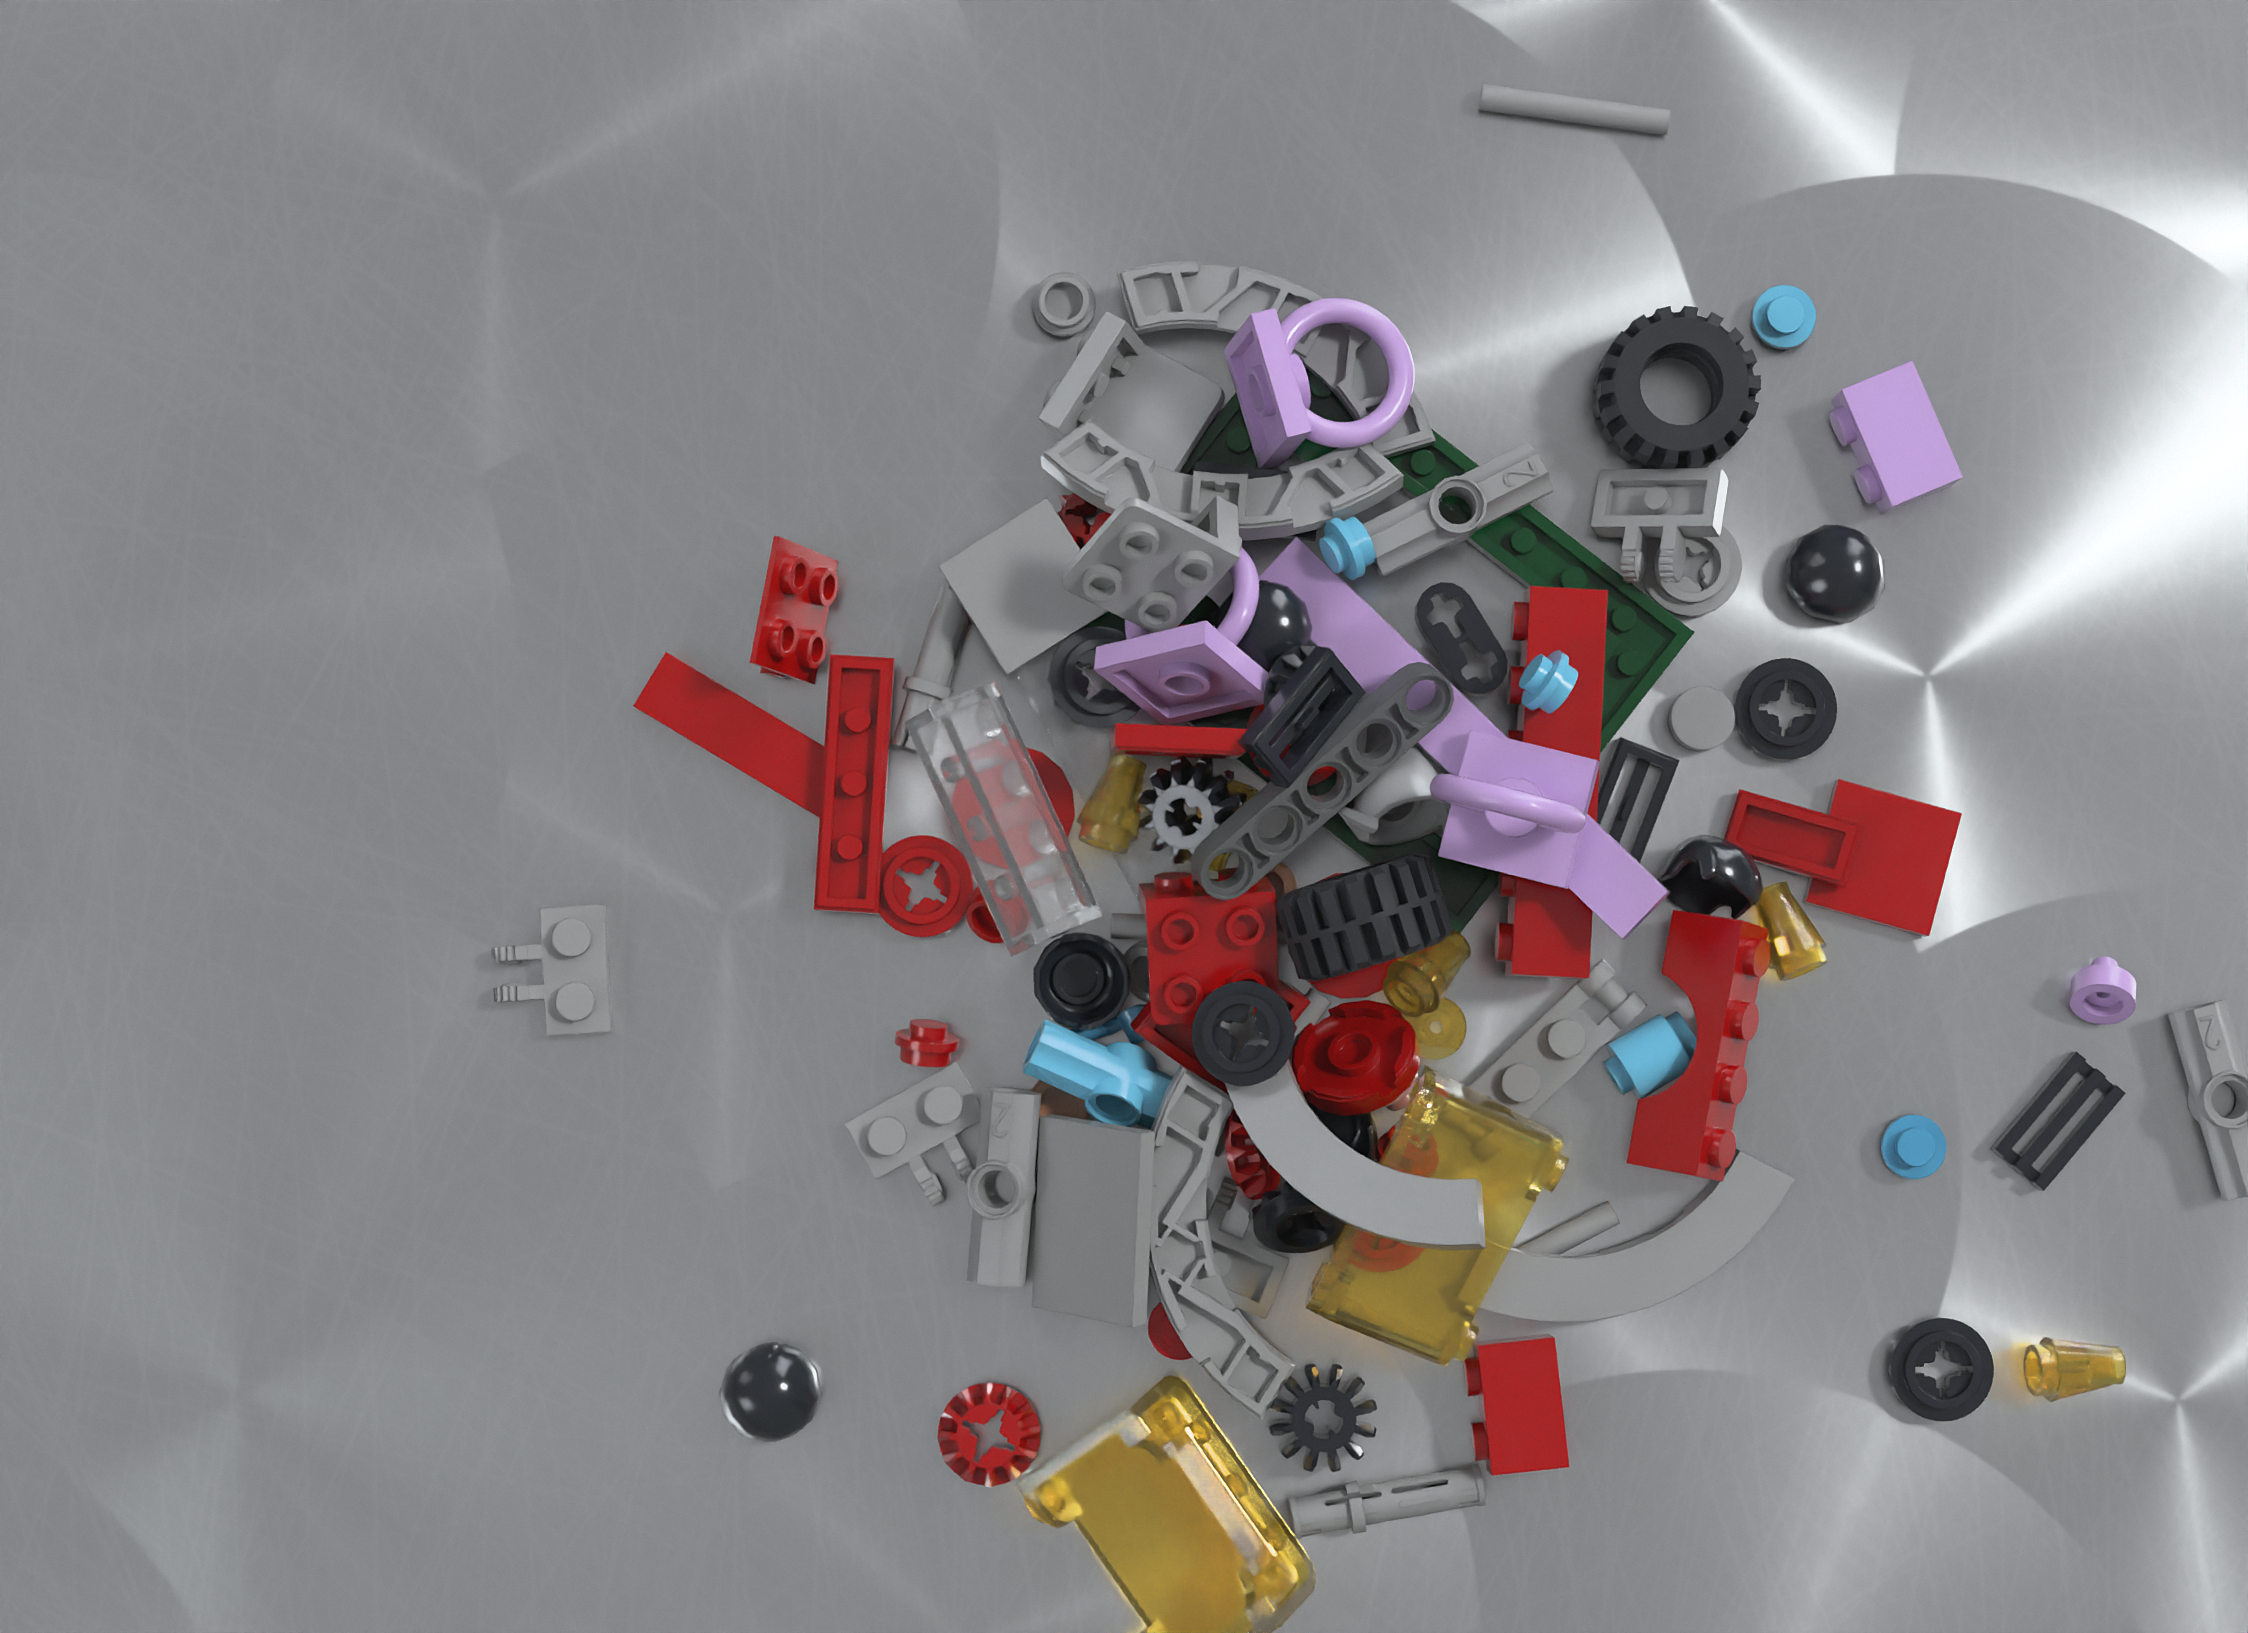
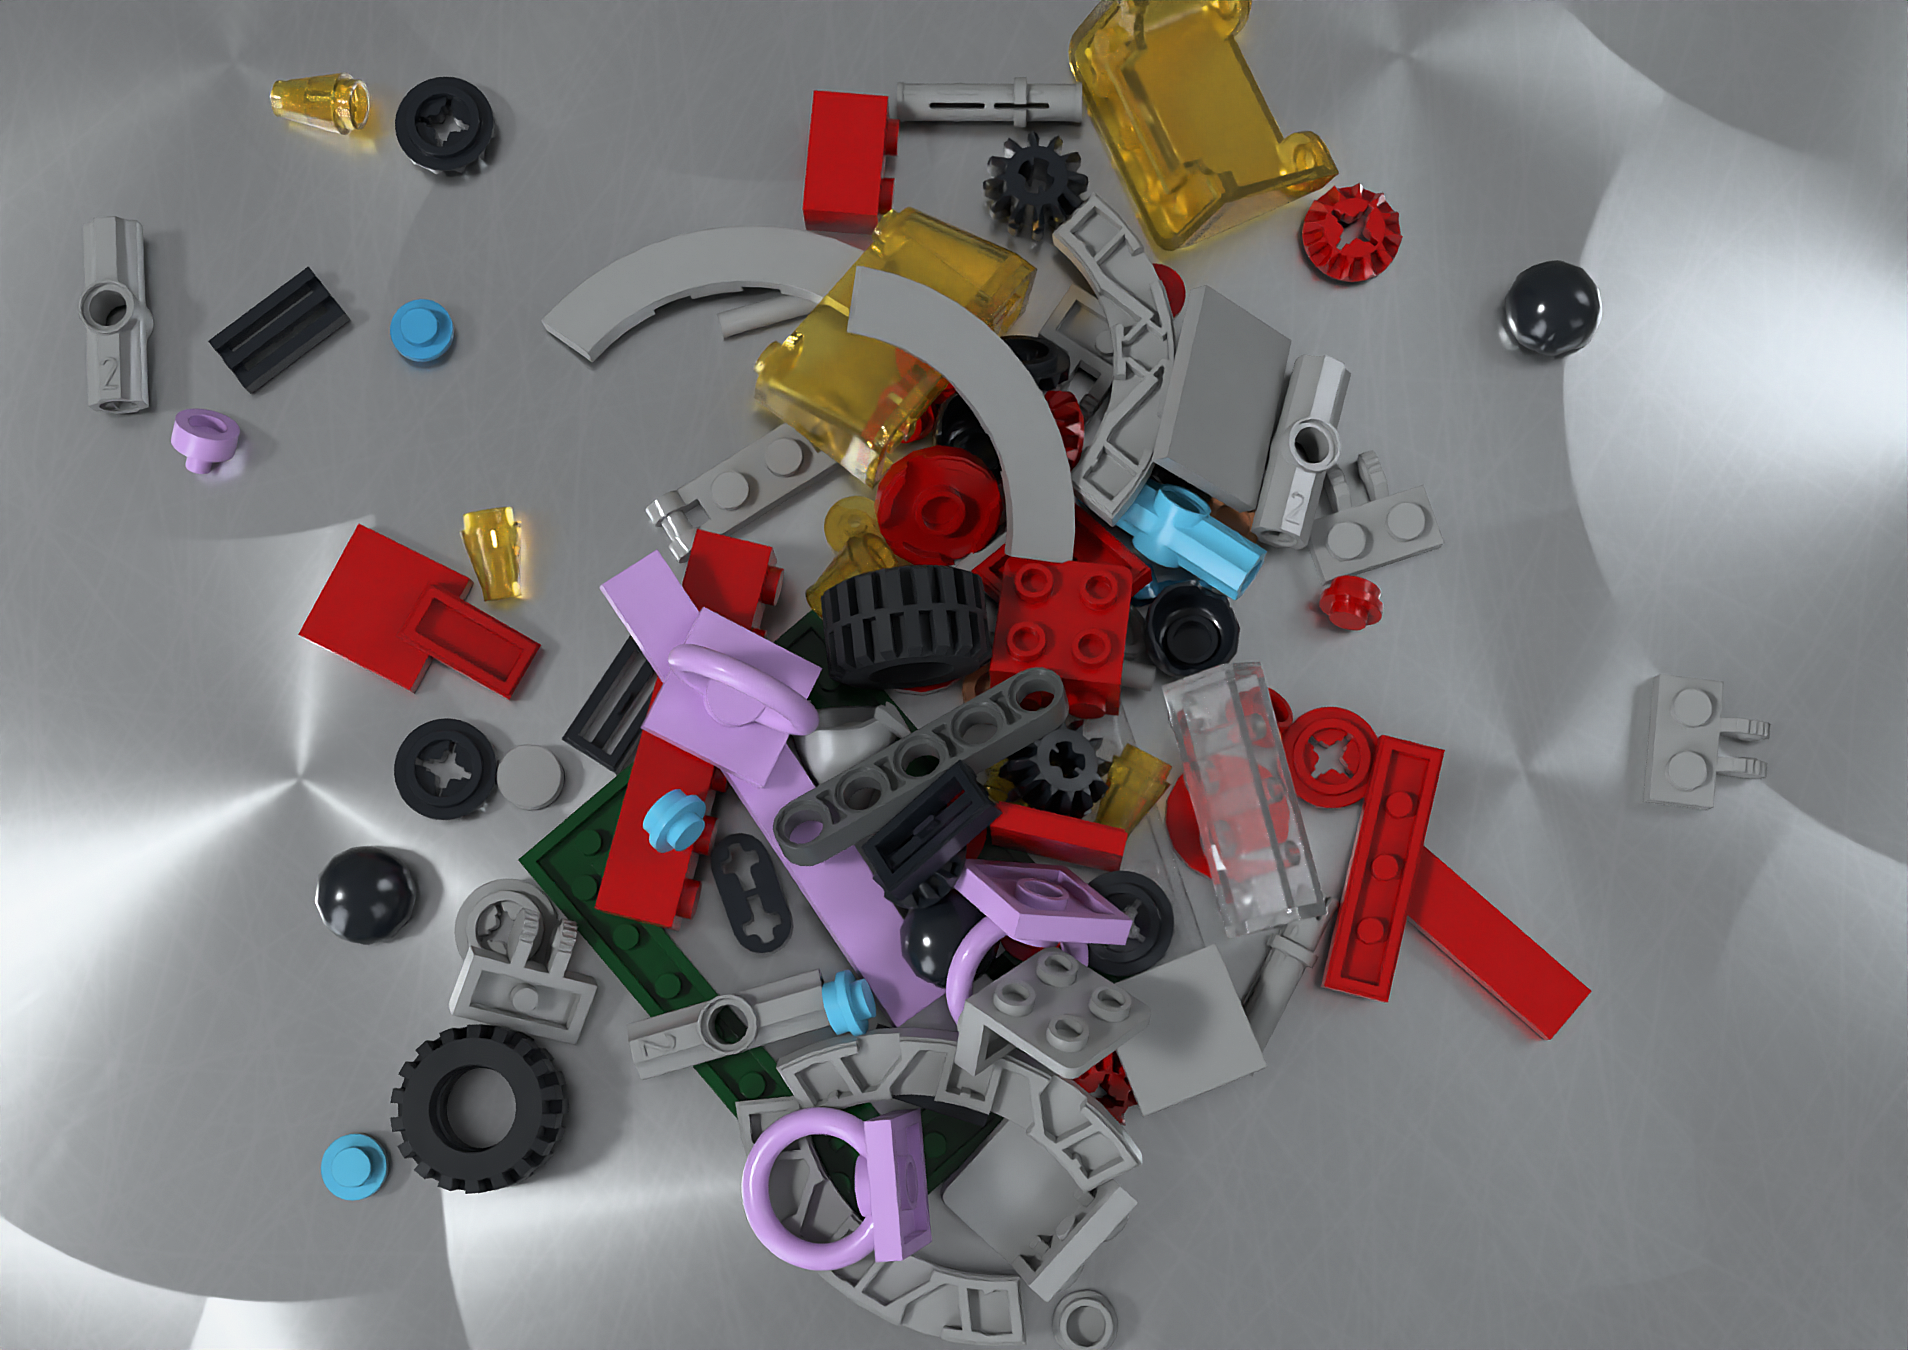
camera: 170 degrees left, 5 degrees down
red hinge [749,536,838,684] -> none
black gear [1192,981,1297,1086] -> none
medium azure brick [1603,1011,1697,1099] -> none
red arch [1627,910,1770,1182] -> none
black hair [1657,835,1763,919] -> none
lavender brick [1829,360,1963,515] -> none

